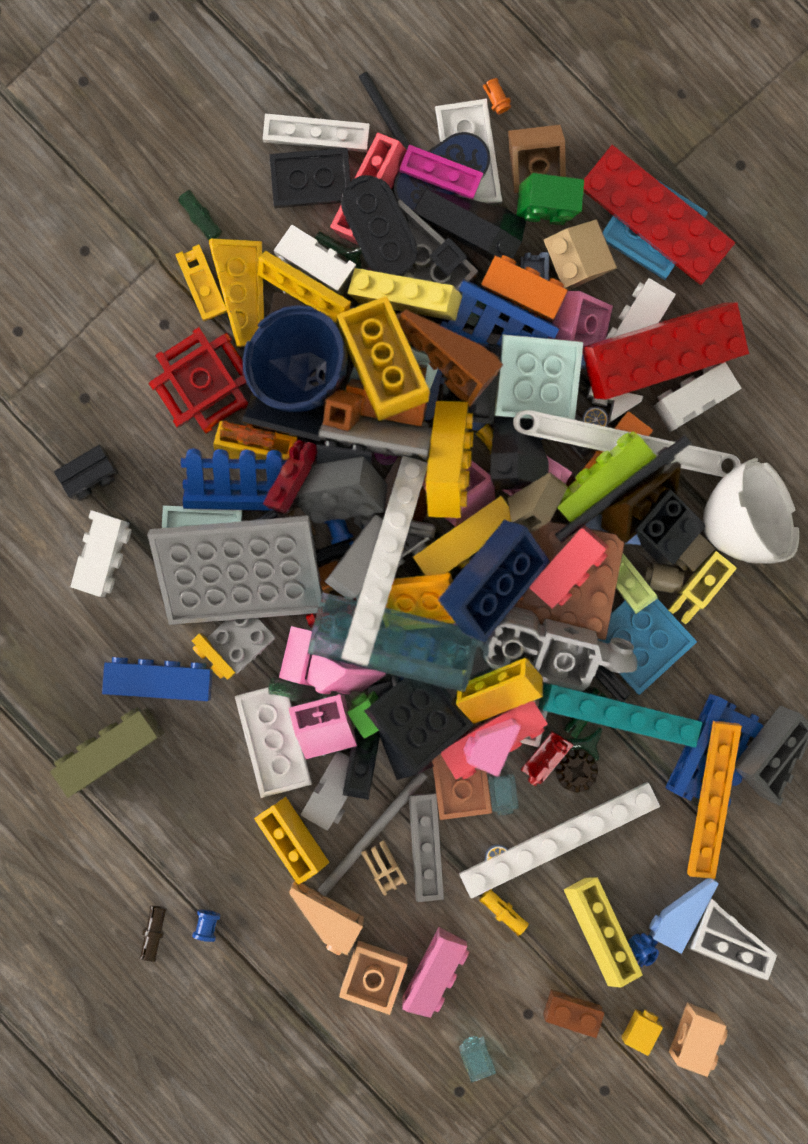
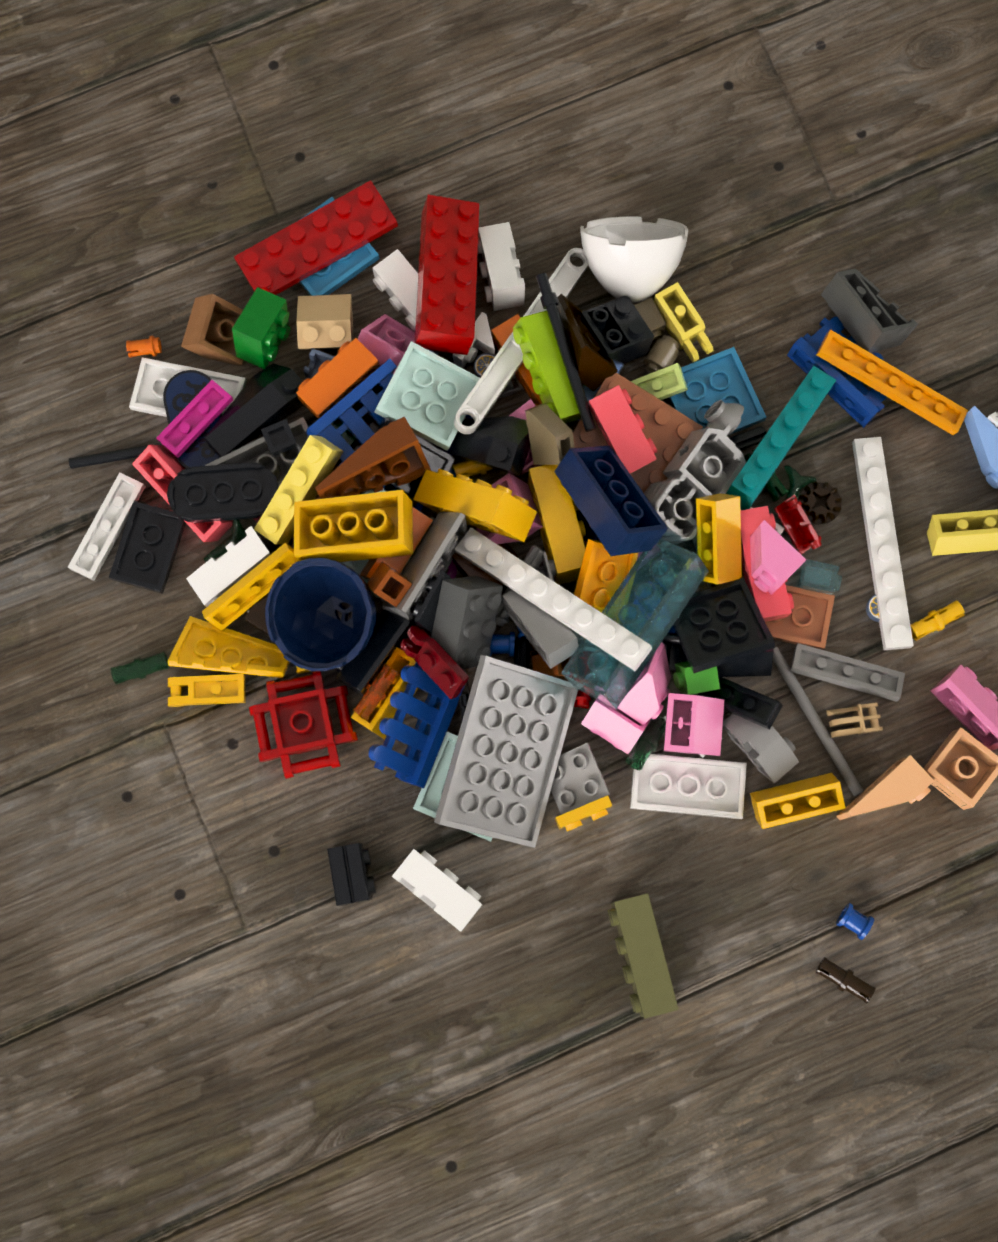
camera: 65 degrees left, 10 degrees down
blue brick [102,657,213,701] -> none

